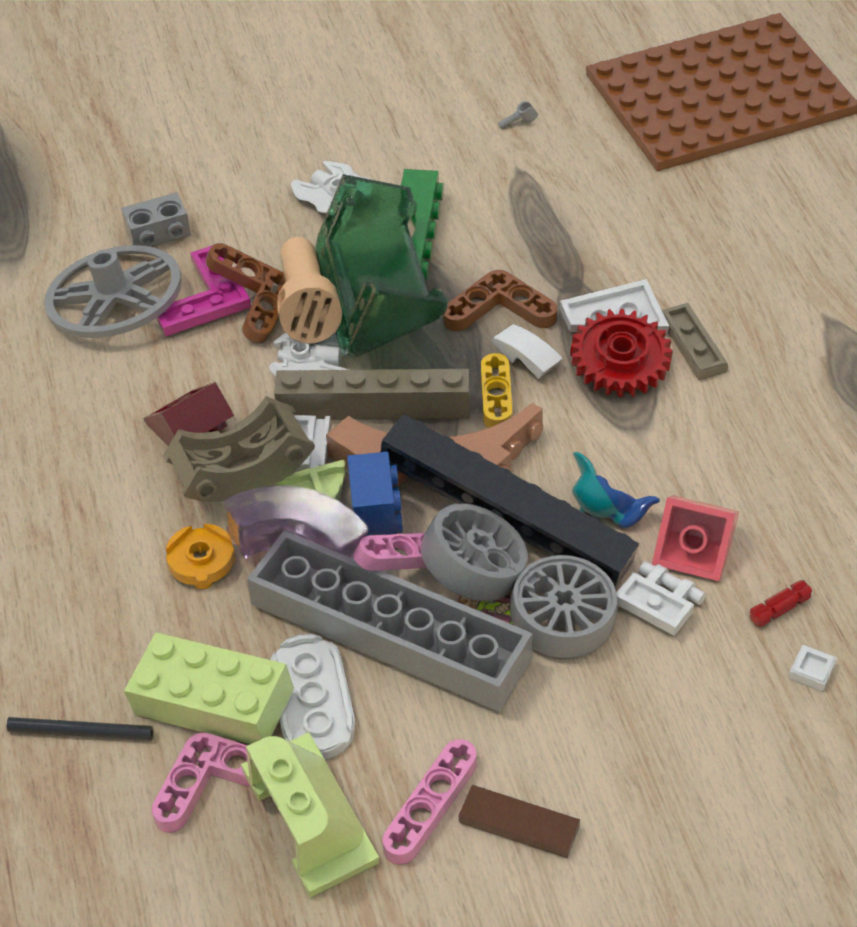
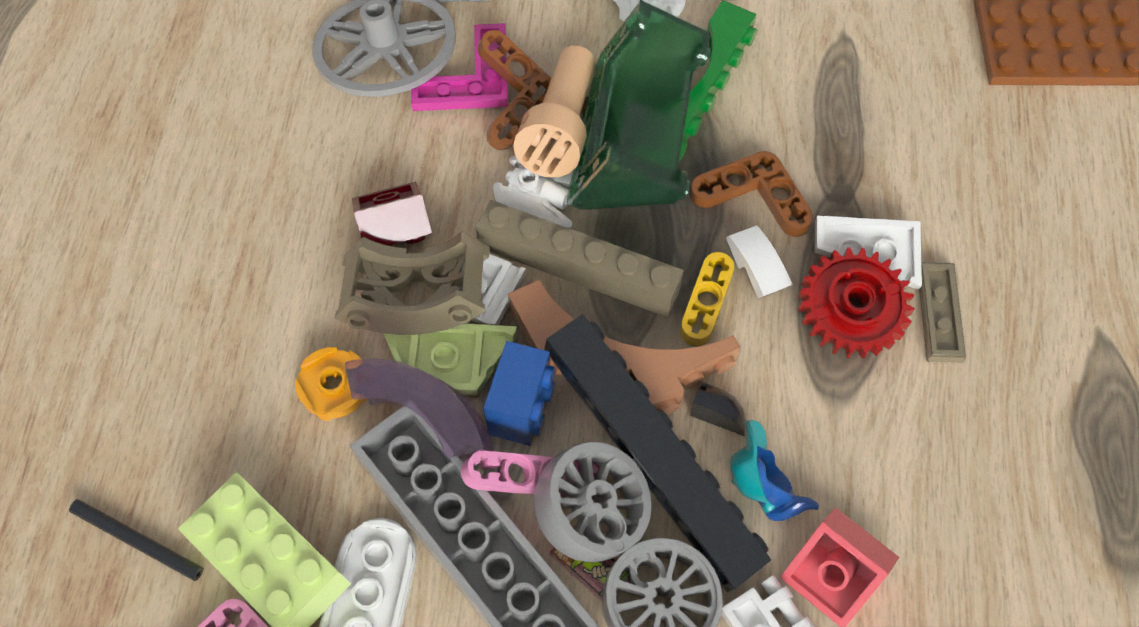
camera: 20 degrees right, 15 degrees up
none -> black brick [690,382,746,436]

